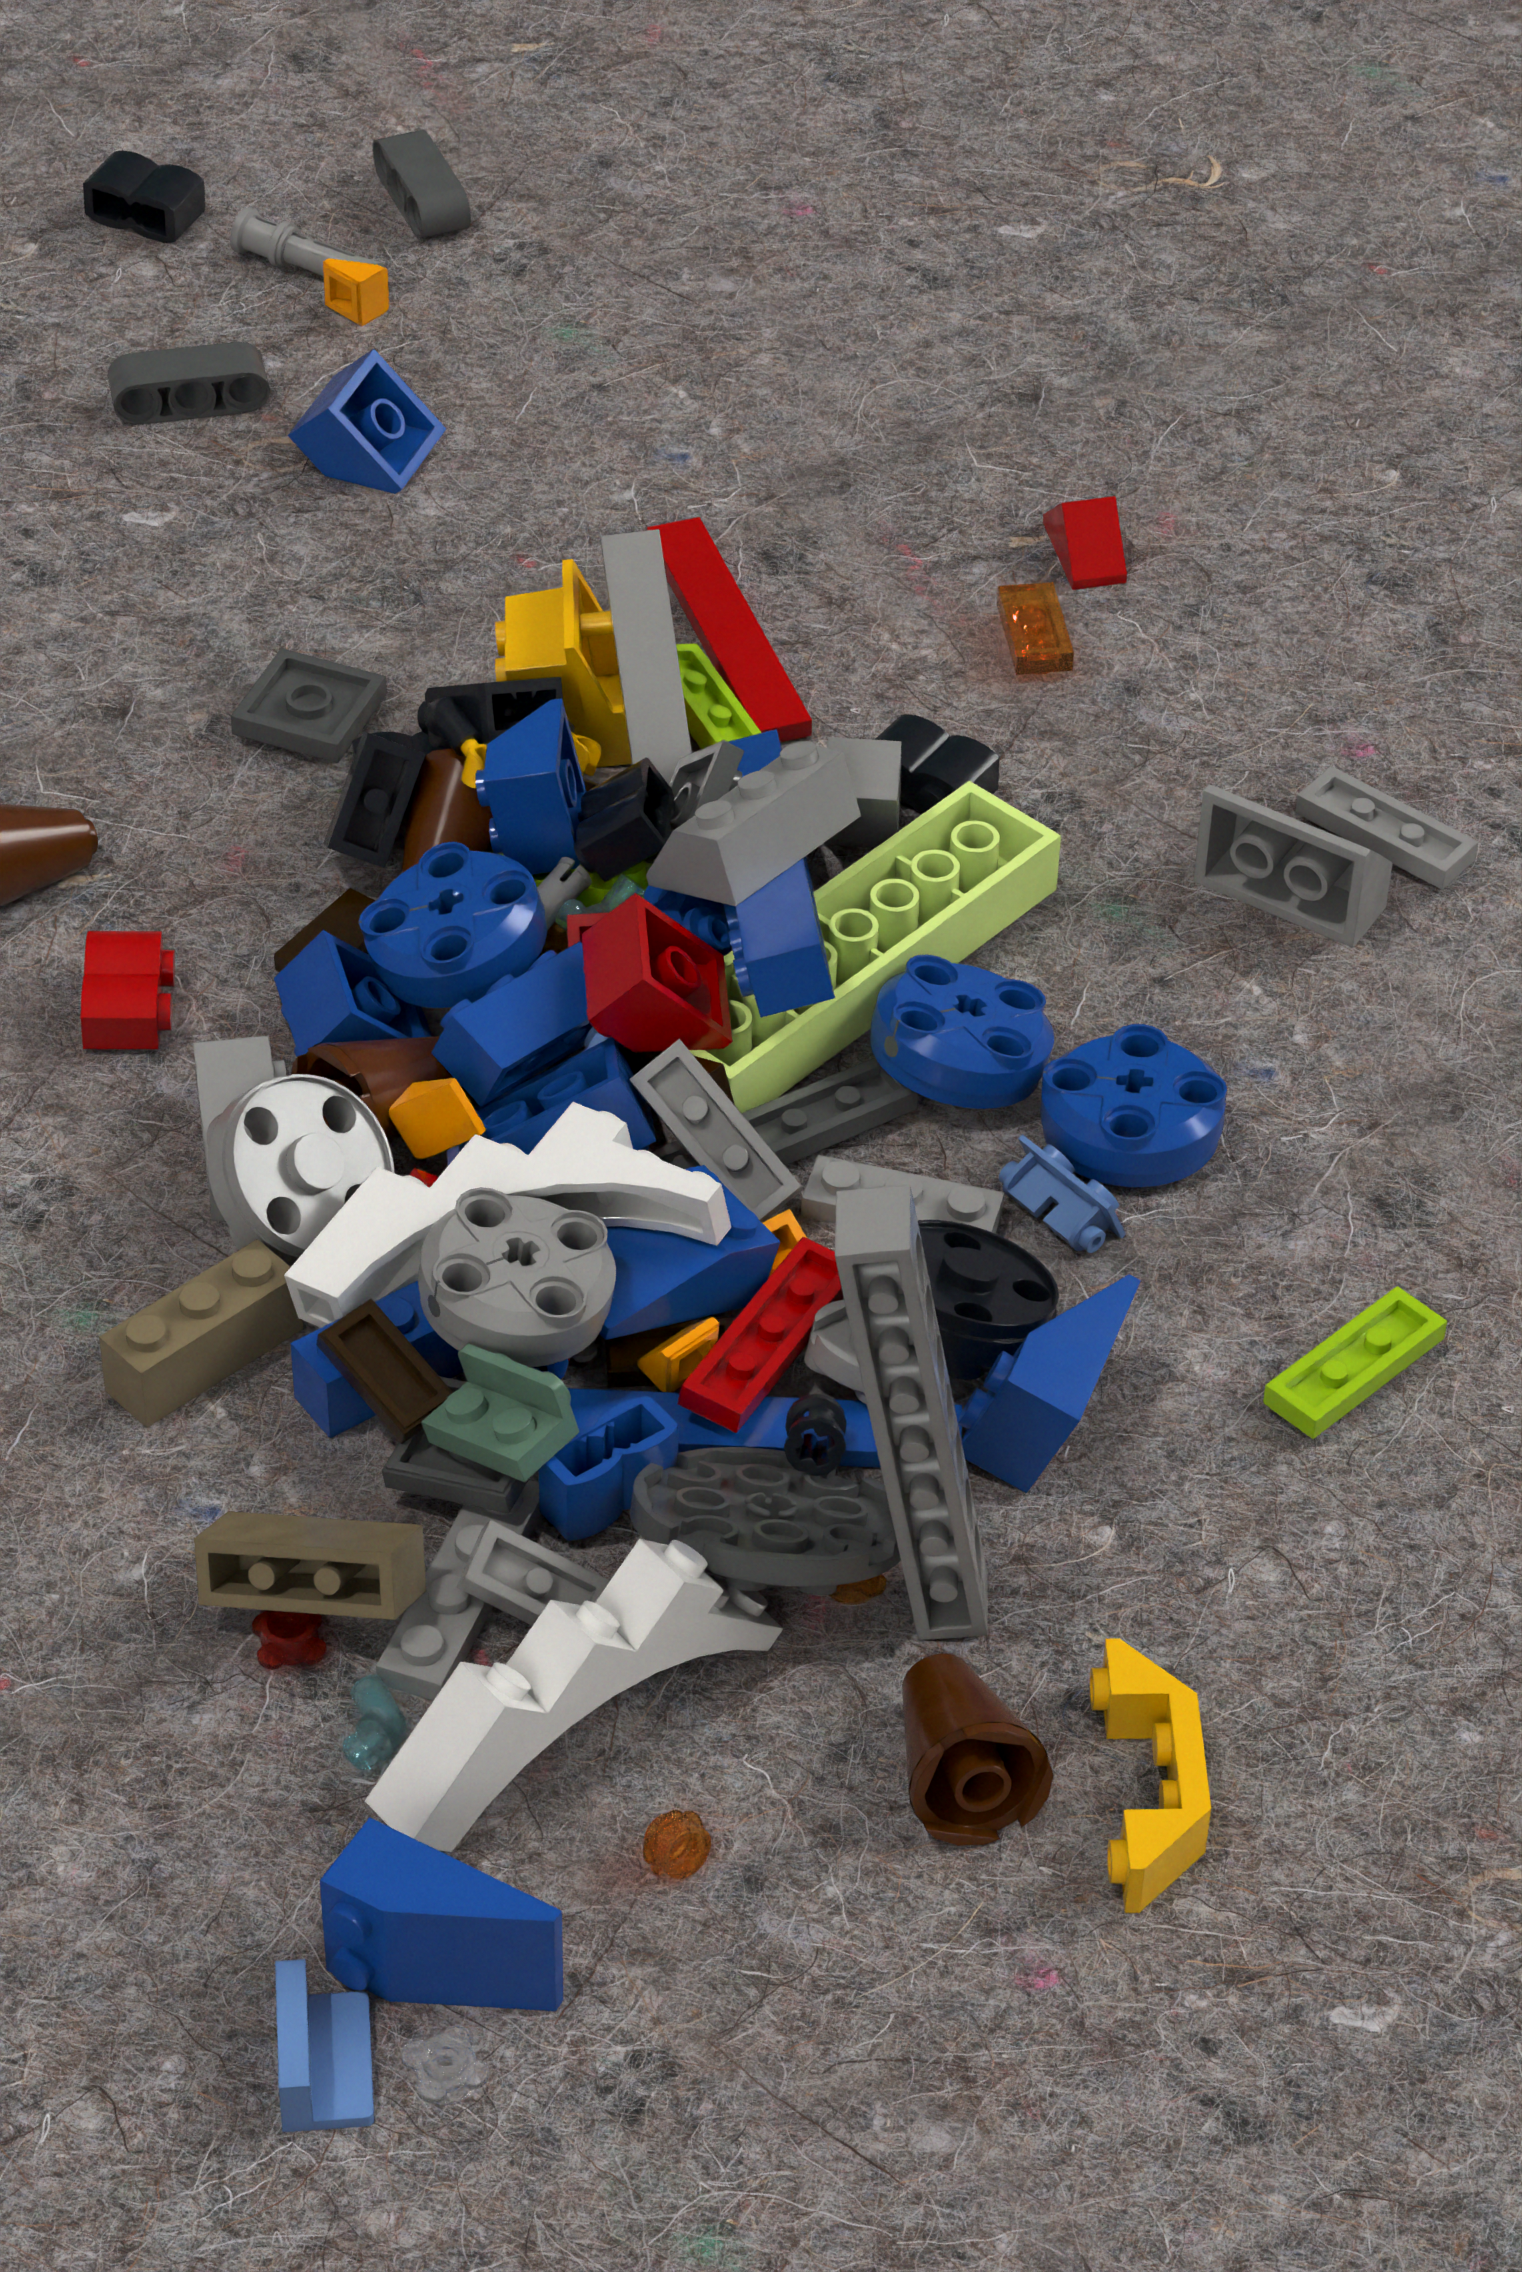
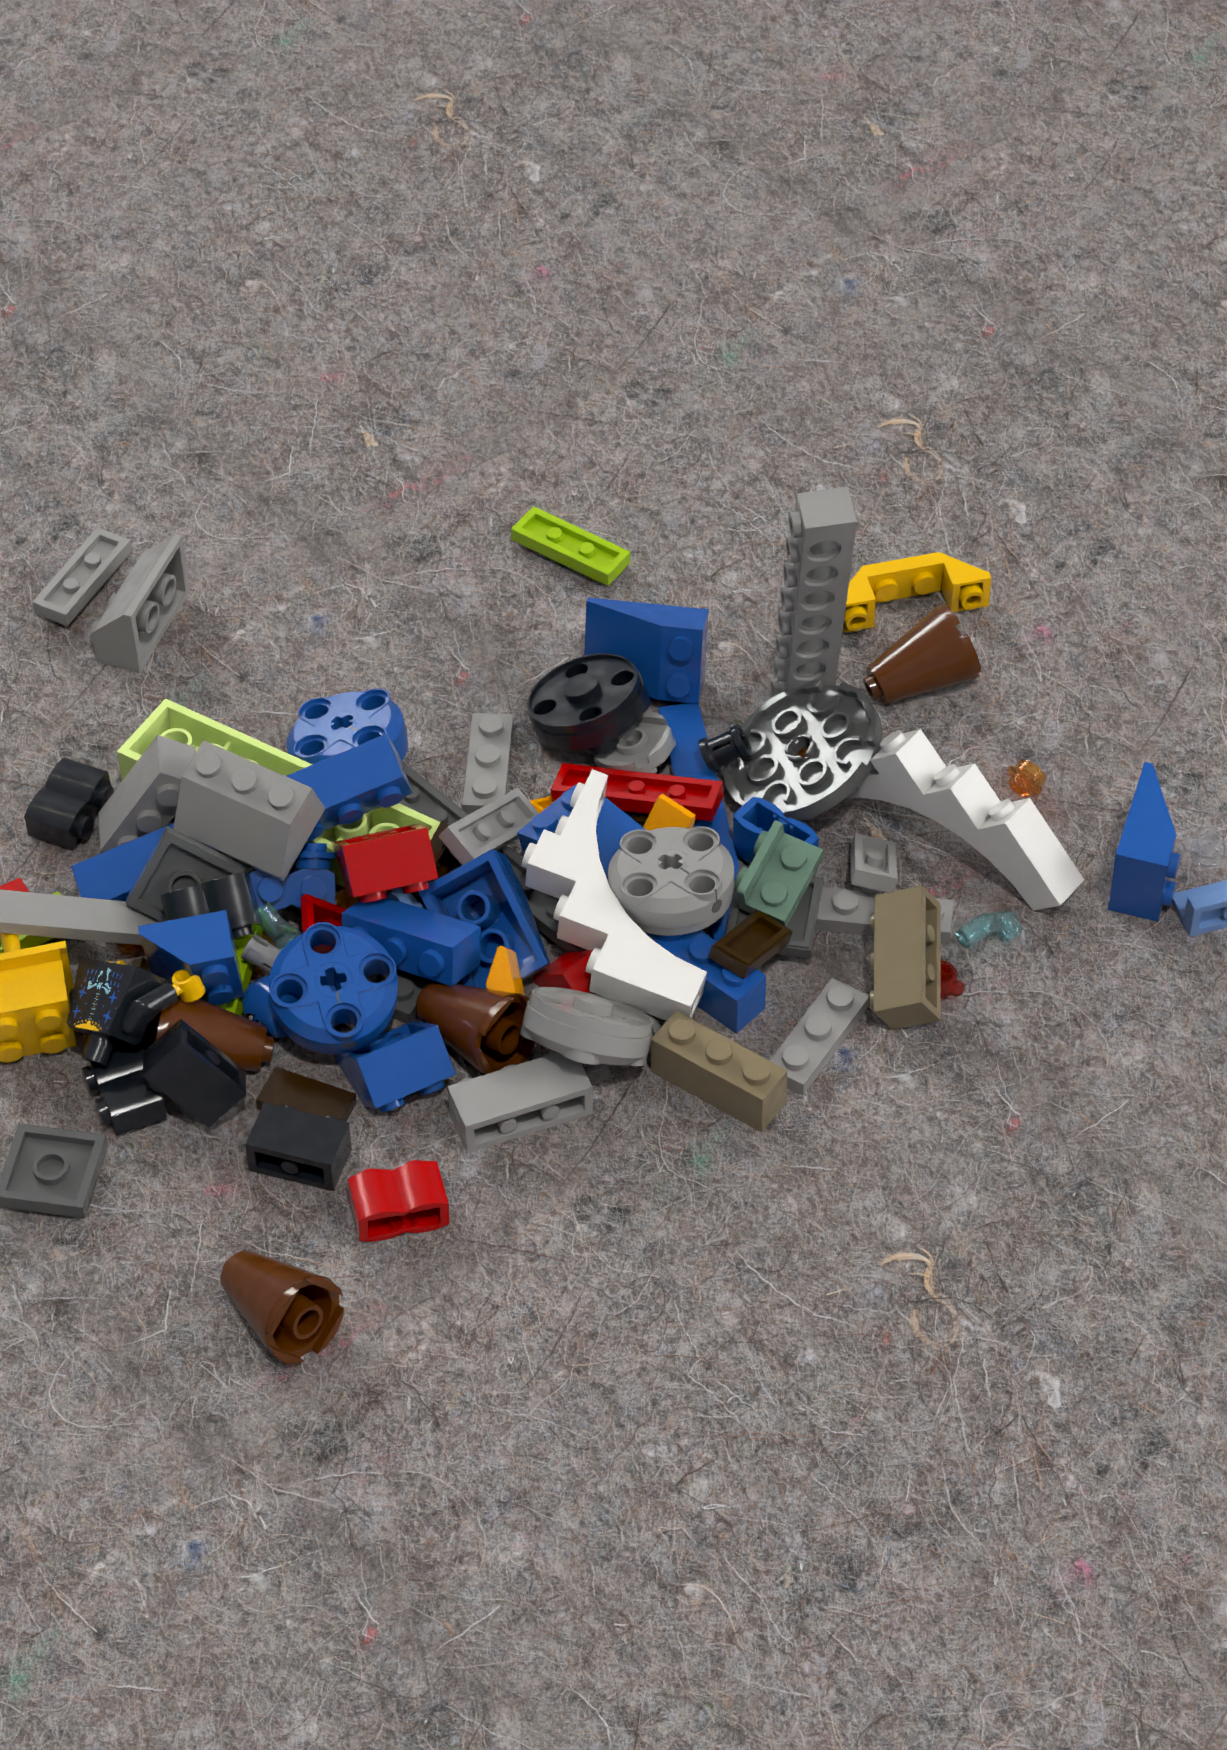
camera: 100 degrees left, 5 degrees up
medium blue hinge [999,1134,1126,1253] -> none
blue piece [1040,1024,1227,1187] -> none
none -> black brick [245,1102,352,1192]
none -> light grey plate [770,978,870,1095]

